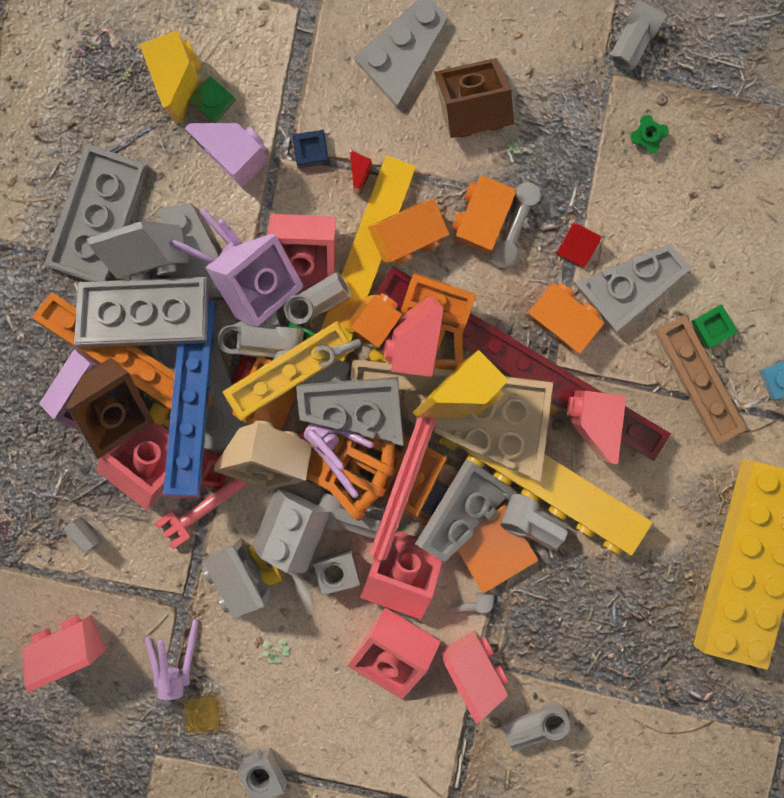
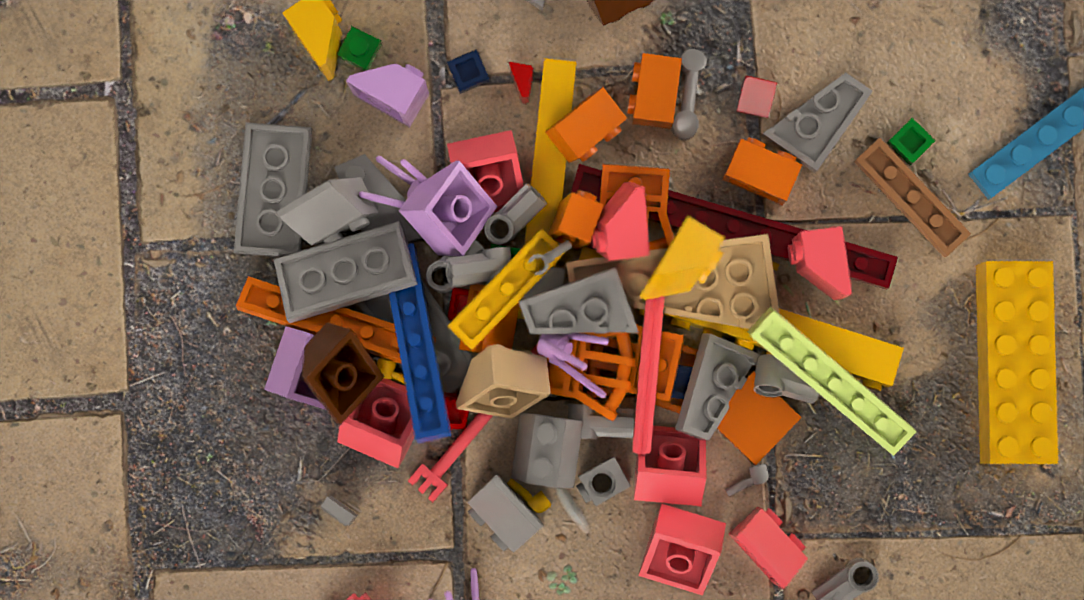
camera: 15 degrees left, 5 degrees down
none -> yellowish green plate [747,306,917,456]

